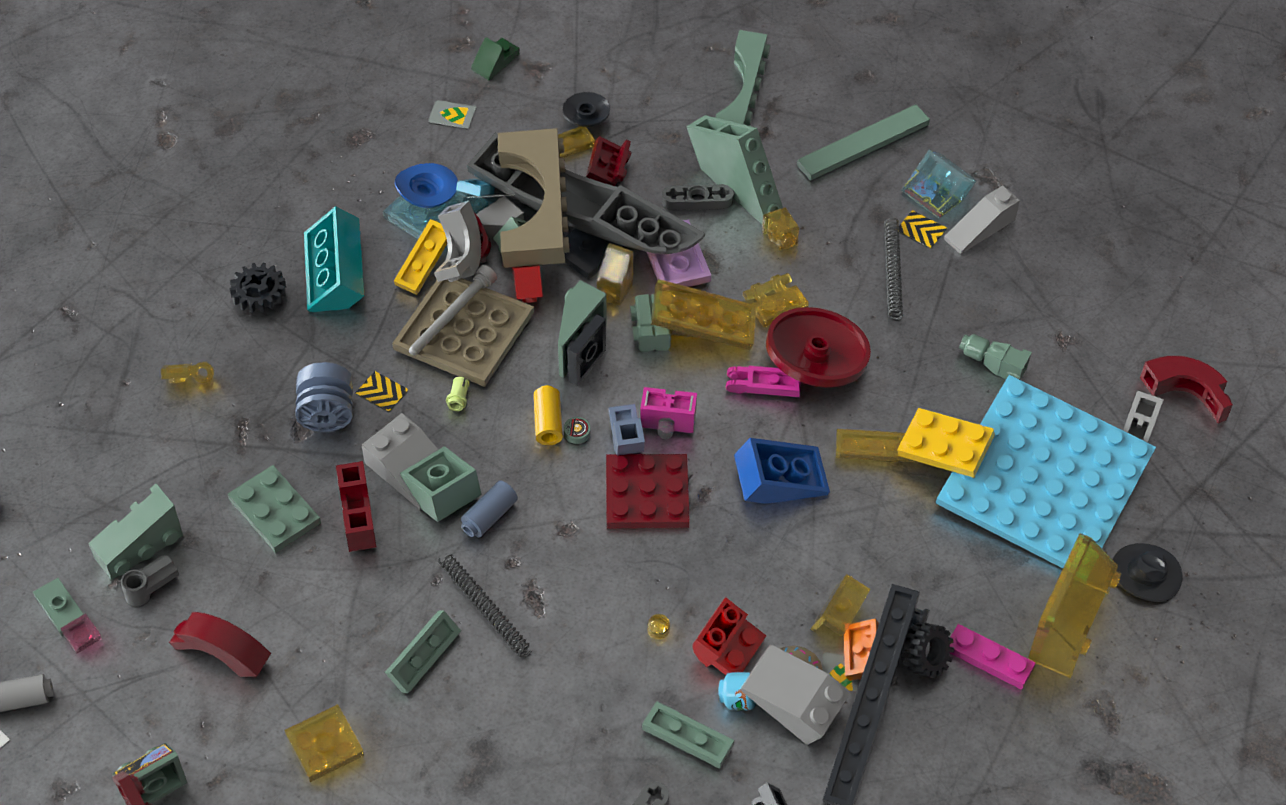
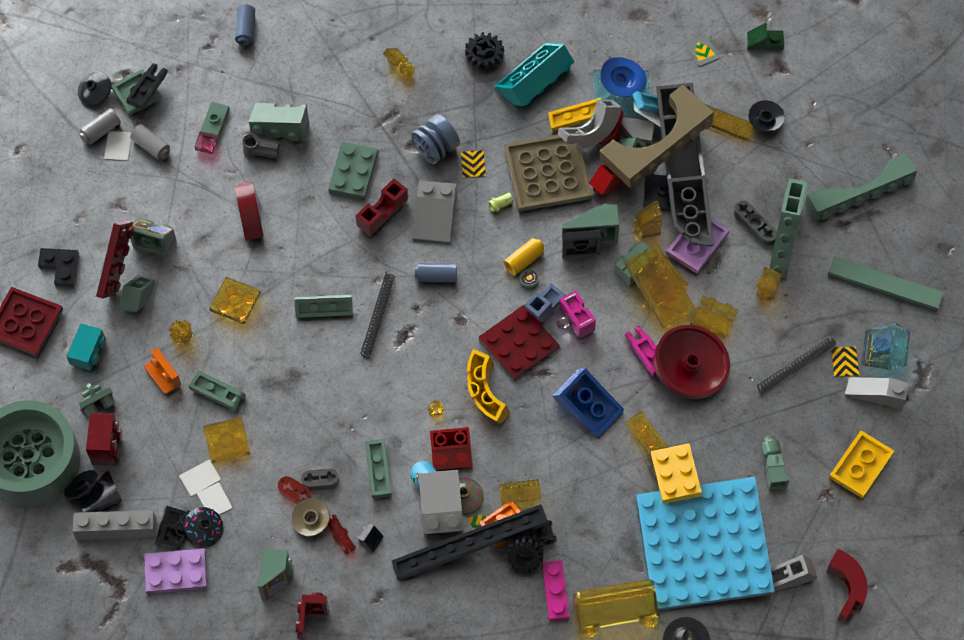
camera: 55 degrees right, 10 degrees up
sand green slope [400,446,482,522] -> none
light grey piece [409,265,497,356] -> none
dark red bracket [586,136,632,186] -> none
none -> yellow brick [467,349,510,424]
none -> yellow plate [829,431,894,499]

